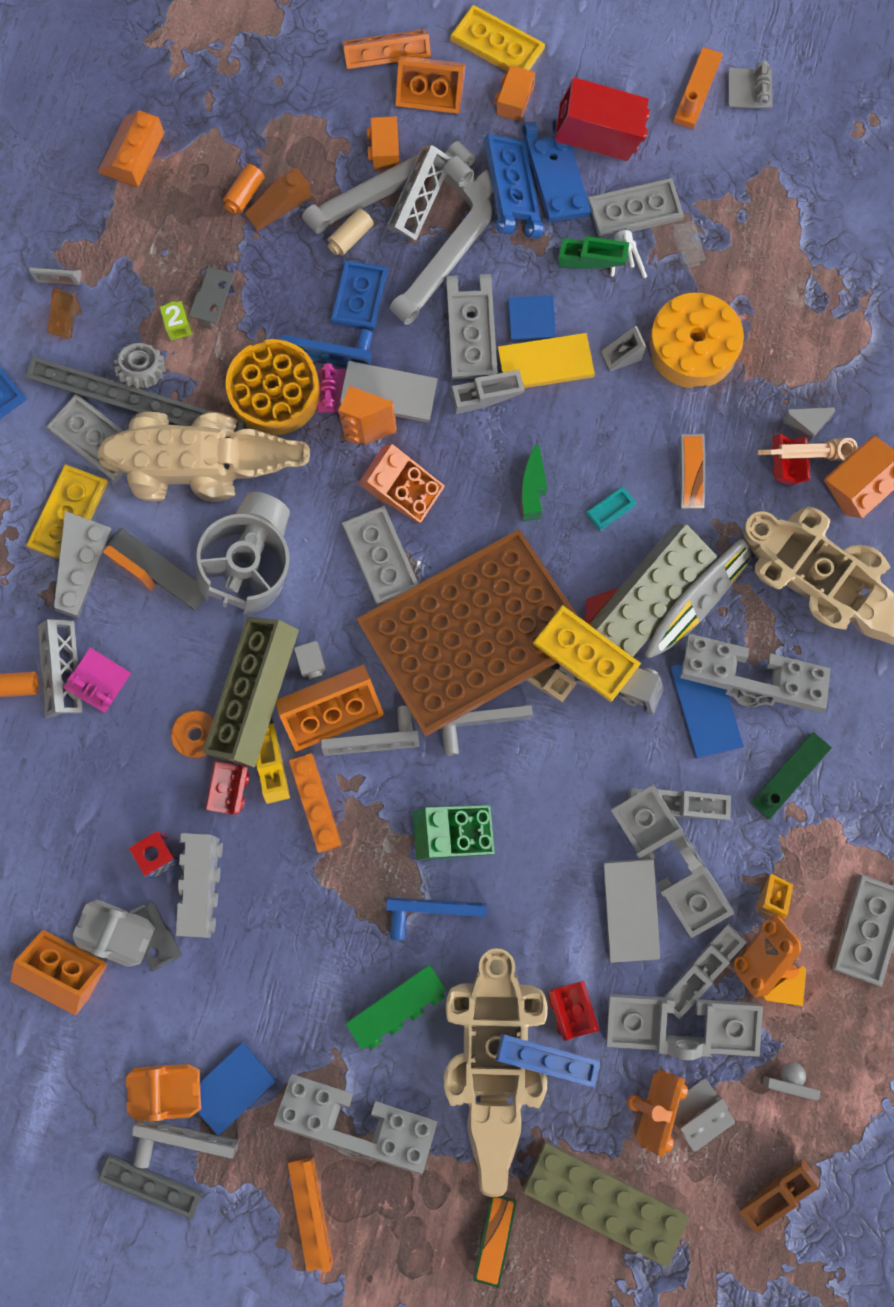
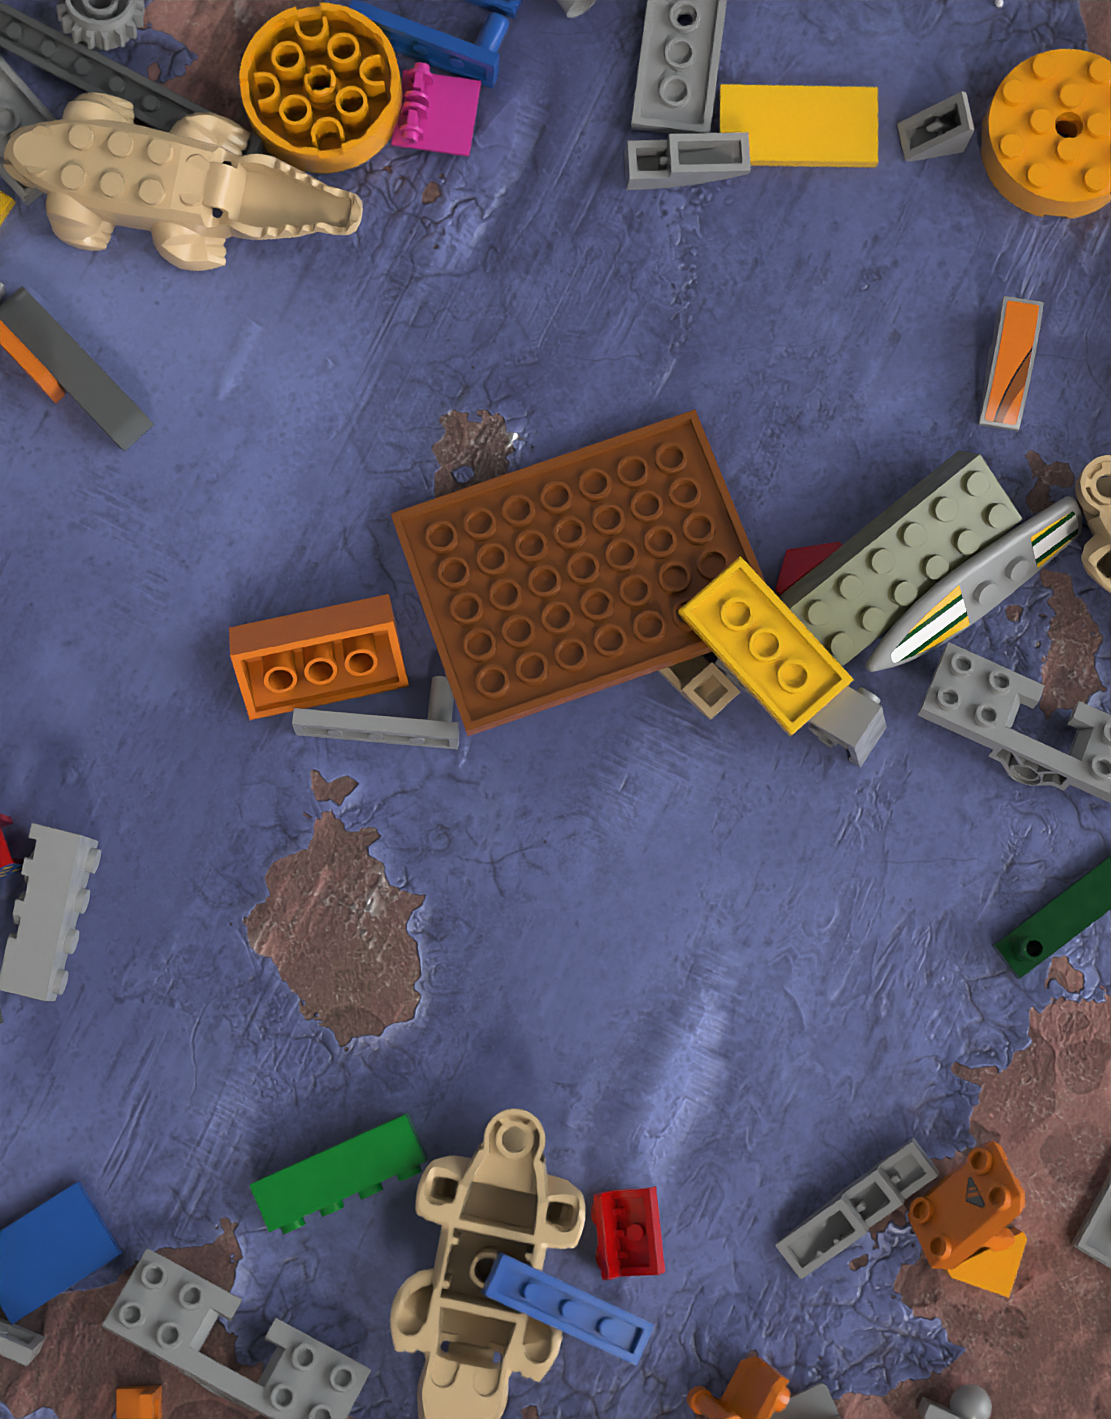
camera: 10 degrees right, 5 degrees up
orange tile [171,710,213,759] -> none
light grey animal [195,492,290,615] -> none
olive brick [202,617,299,767] -> none
bracket [204,761,249,815] -> none
yellow slope [256,723,290,804] -> none
orange plate [289,753,342,853] -> none
light grey brick [294,641,327,680] -> none
orange slope [338,385,397,445] -> none
light grey tile [340,361,438,423] -> none
light grey tile [342,506,418,607] -> none
orange slope [358,444,445,523] -> none
blue piece [386,897,487,941] -> none
green slope [412,805,495,860] -> none
light grey piece [440,705,533,756] -> none
blue tile [509,296,556,342] -> none
green slope [521,445,547,521] -> none
teal tile [586,486,637,532] -> none
light grey tile [603,858,660,963] -> none
light grey plate [606,994,763,1060] -> none
light grey plate [611,784,735,938] -> none
light grey slope [628,788,731,820] -> none
blue tile [670,663,744,759] -> none
light orange slope [755,874,793,919] -> none

